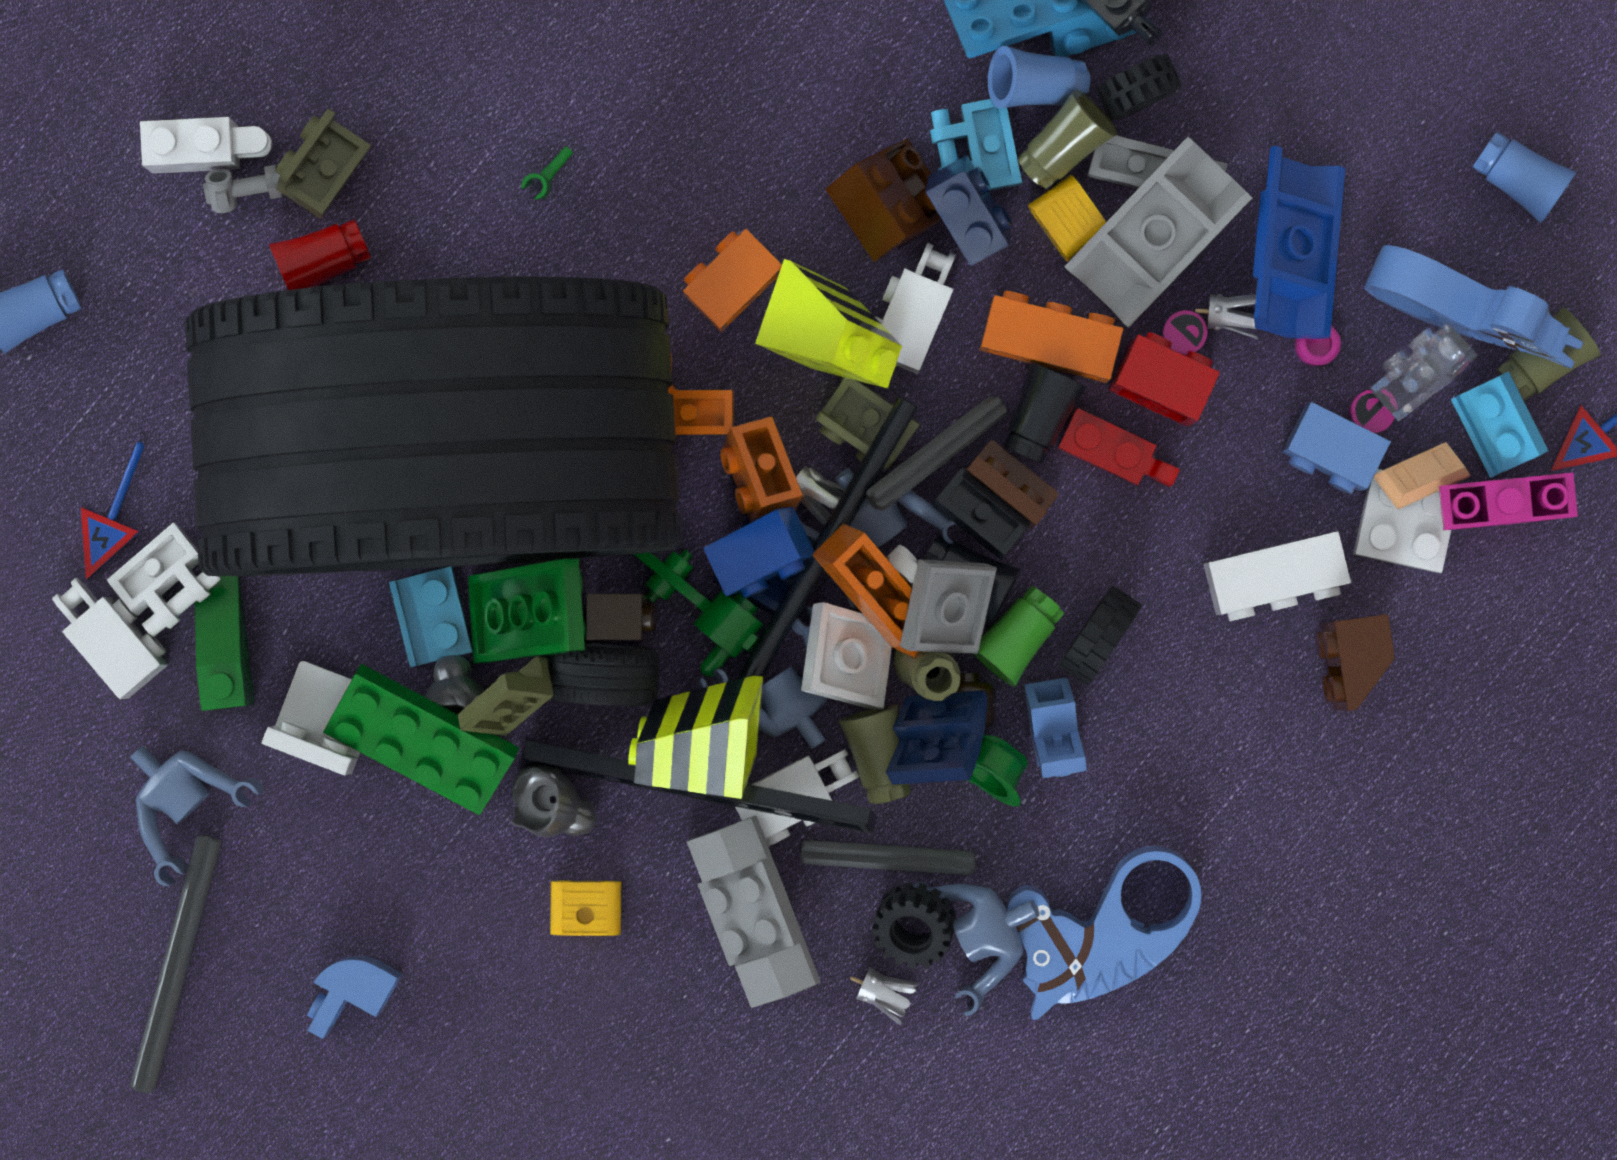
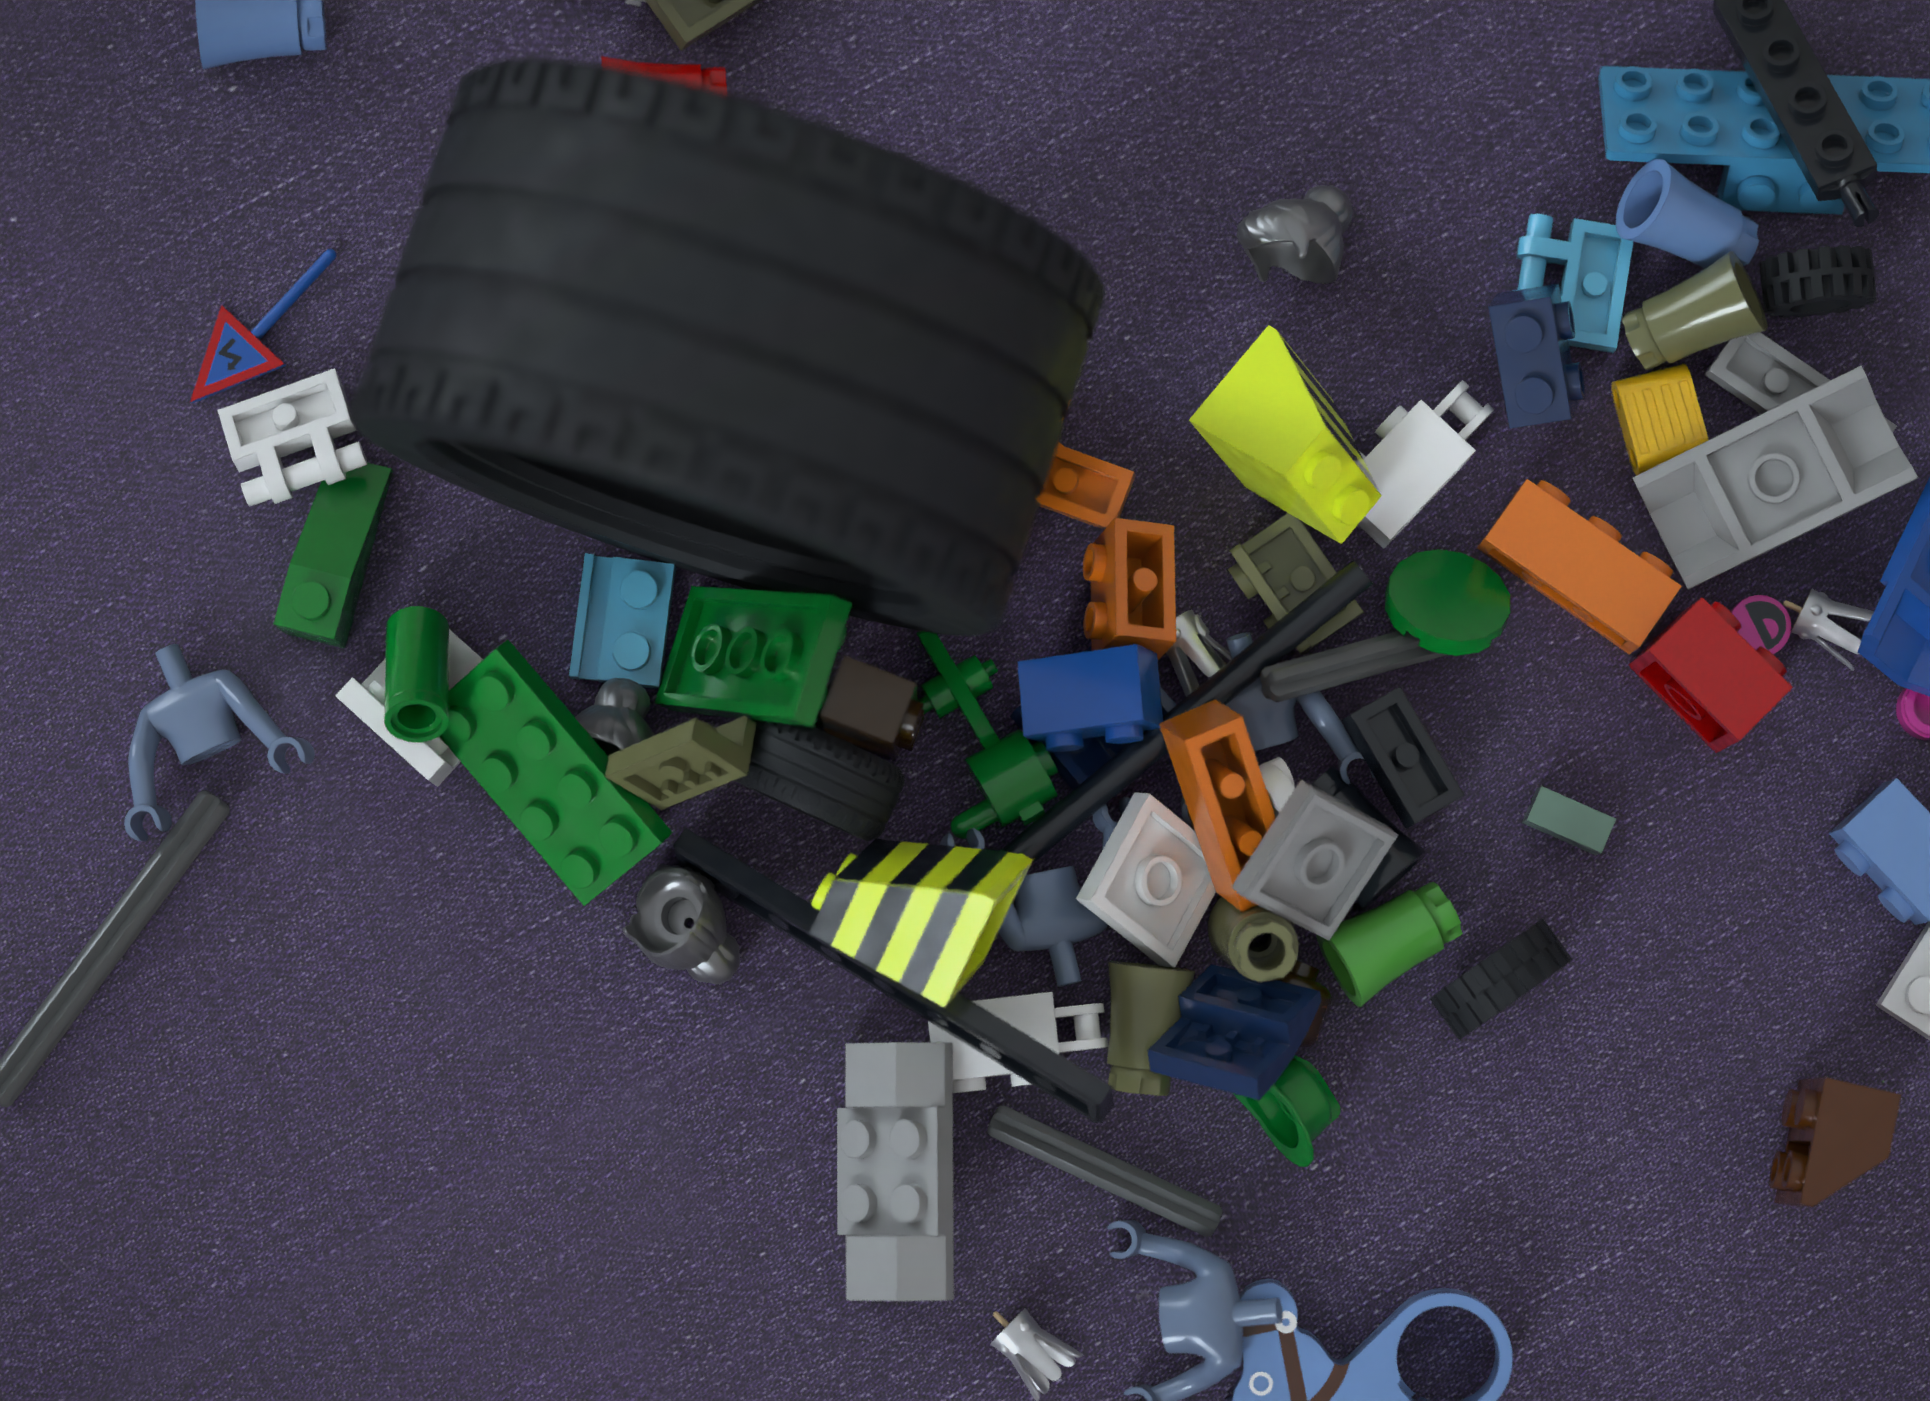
camera: 20 degrees right, 5 degrees down
white brick [52,578,169,699] -> none
medium blue brick [307,956,403,1039] -> none
green hand [521,146,573,200] -> none
yellow piece [550,880,621,936] -> none
orange brick [683,229,782,333] -> none
reddish brown slope [825,138,942,262] -> none
black tyre [872,882,956,969] -> none
reddish brown bracket [966,440,1058,528] -> none
black plant [1004,362,1087,463] -> none
medium blue brick [1024,677,1087,778] -> none
red plate [1058,408,1180,488] -> none
white brick [1204,531,1351,621] -> none
none -> green pin [384,606,449,742]
none -> flat silver piece [1236,185,1353,284]
none -> green tile [1385,549,1510,656]
none -> sand green piece [1522,786,1616,855]

